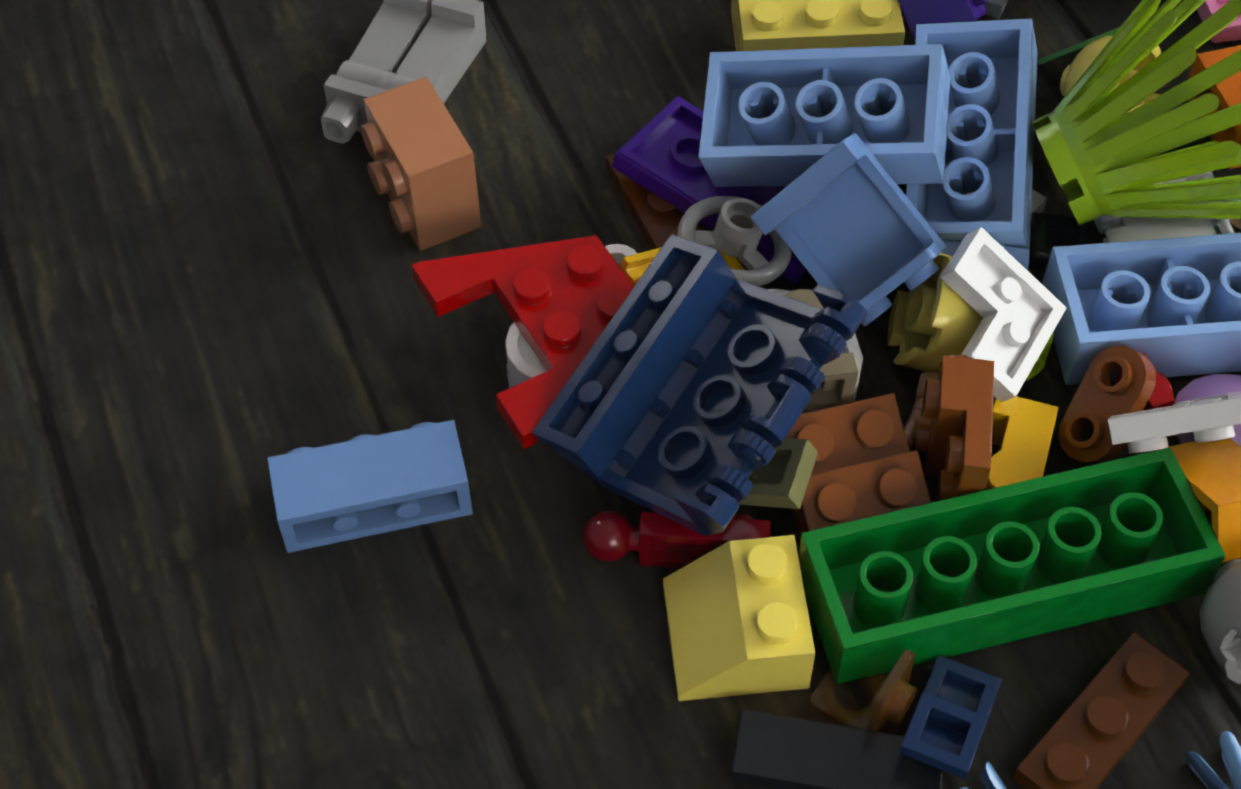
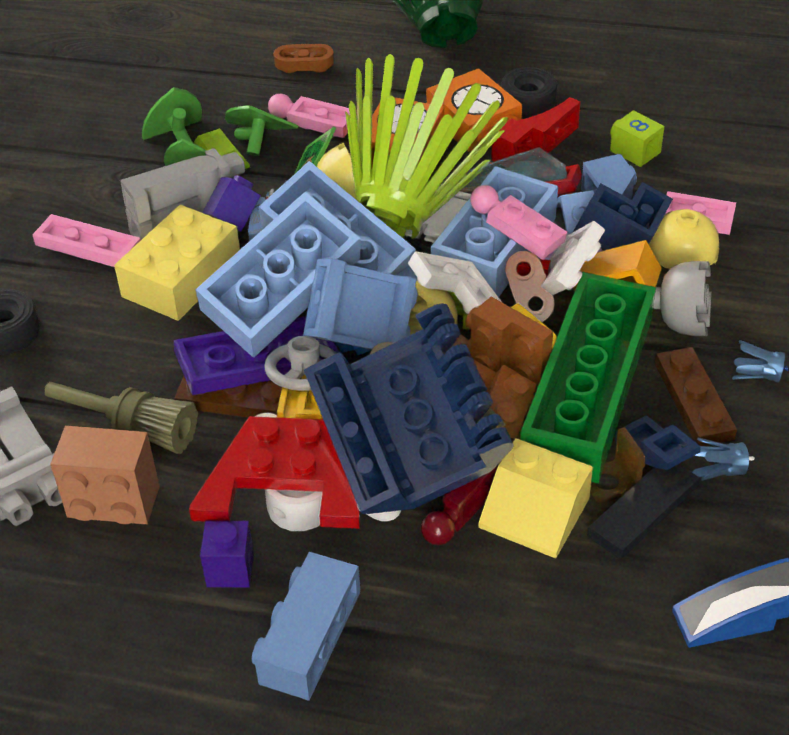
camera: 55 degrees left, 10 degrees down
none -> olive piece [45,382,198,454]
none -> dark purple brick [200,521,254,587]
none -> bright pink plate [470,185,567,260]

